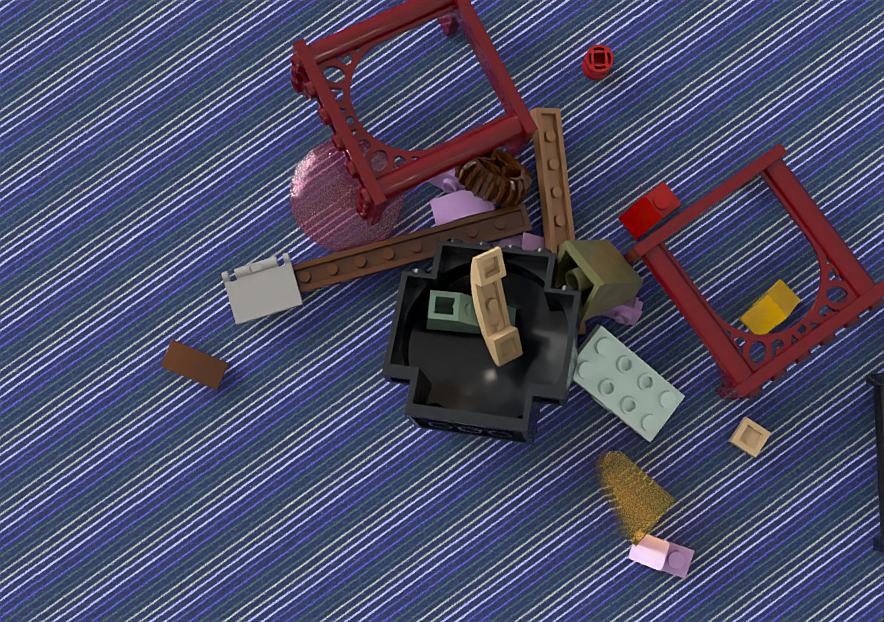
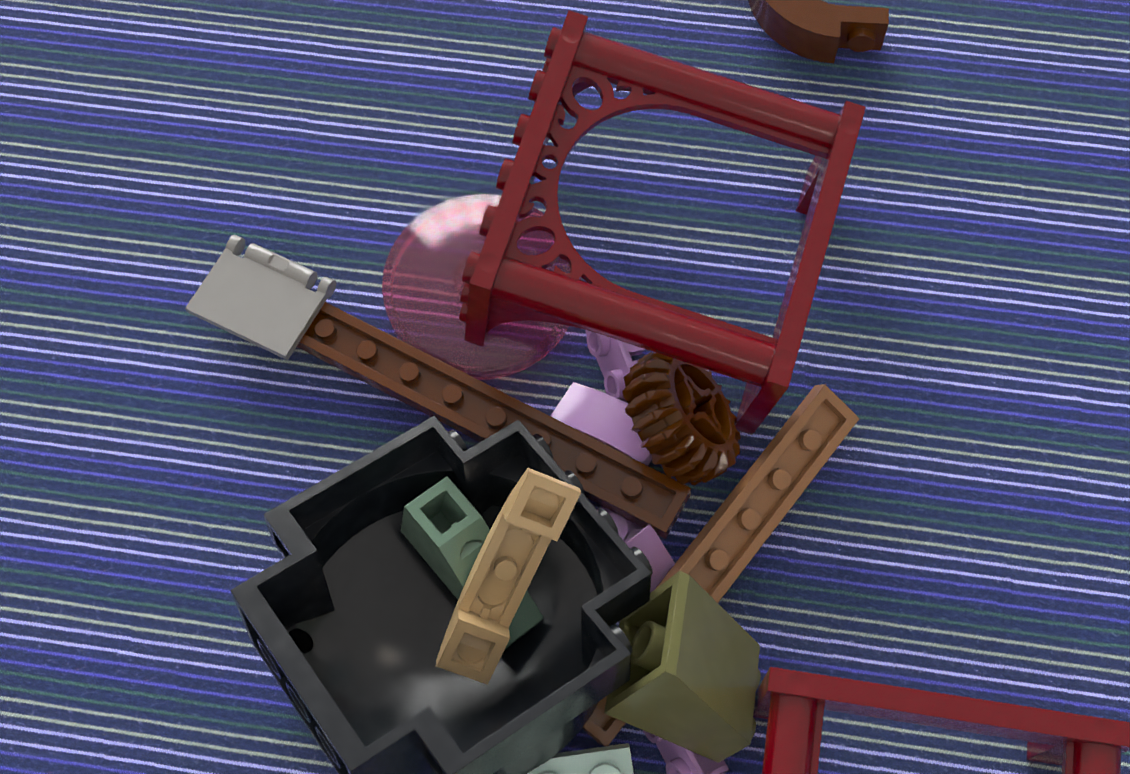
camera: 50 degrees right, 15 degrees down
reddish brown slope [160,339,229,390] -> none
red wheel [582,44,614,81] -> none
red slope [618,182,681,240] -> none

